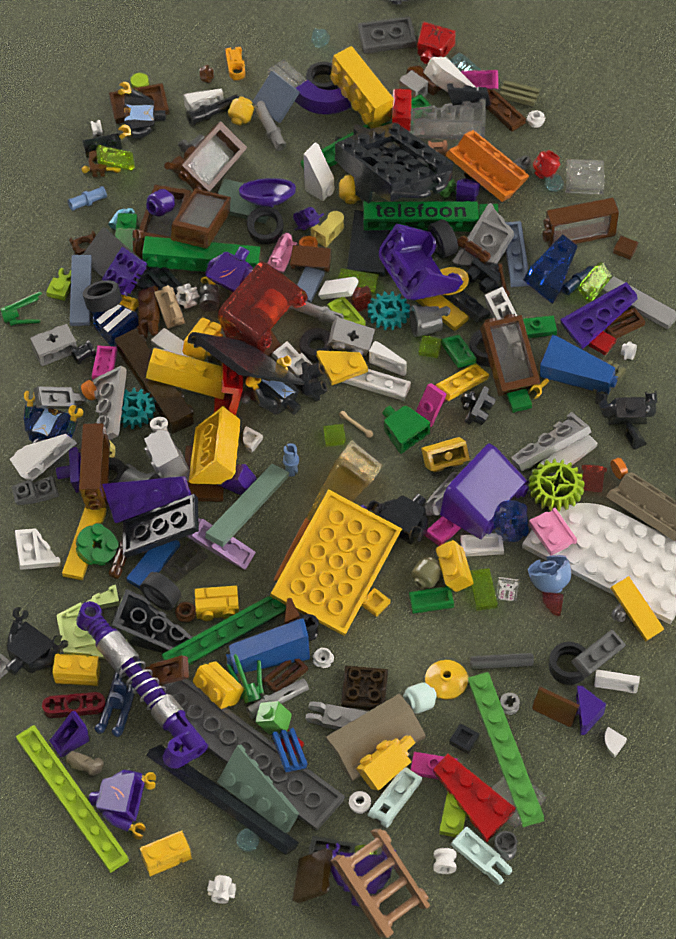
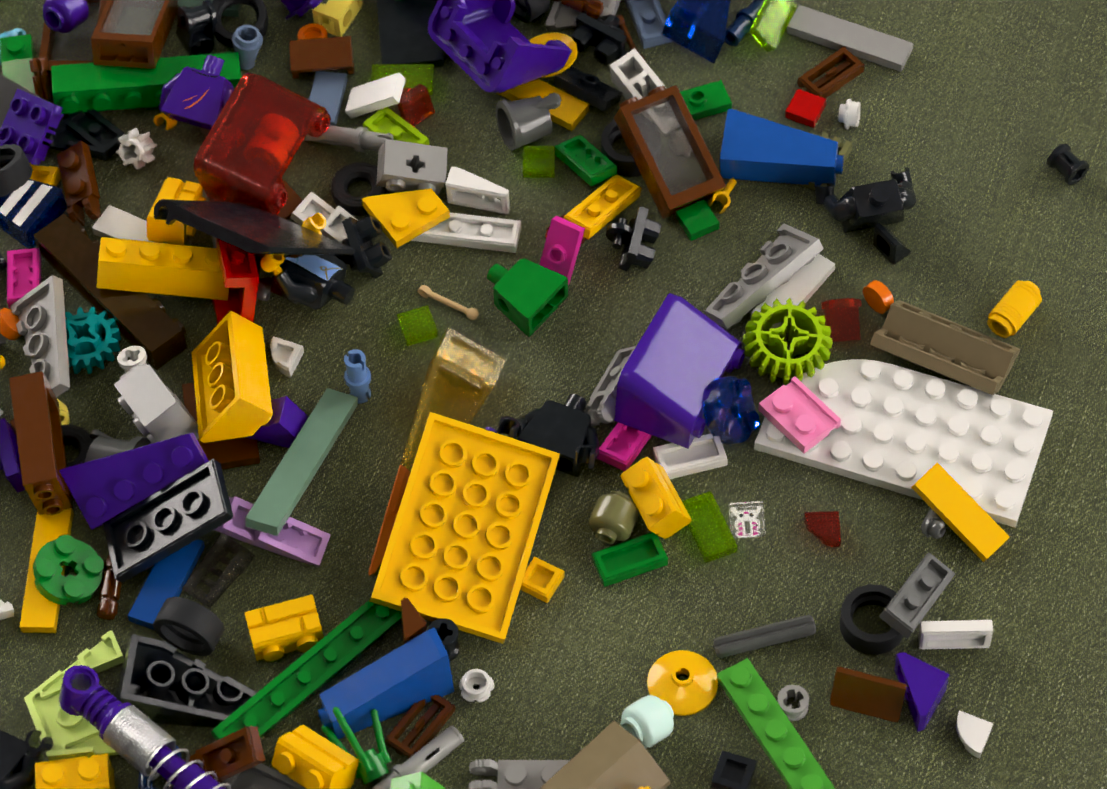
camera: 10 degrees left, 0 degrees up
tan hinge [154,286,185,329] -> none
reddish brown plate [175,602,196,622] -> none
dark grey wheel [200,284,219,311] -> none
bright pink hinge [266,233,297,272] -> none
dark brown tile [341,666,388,710] -> none
teal gear [368,291,410,330] -> none
yellow brick [421,437,470,472] -> none
medium blue cylinder [528,555,572,594] -> none
dark purple wing [560,282,638,349] -> none
none -> black piece [176,0,217,56]
none -> sand blue cone [232,25,263,70]

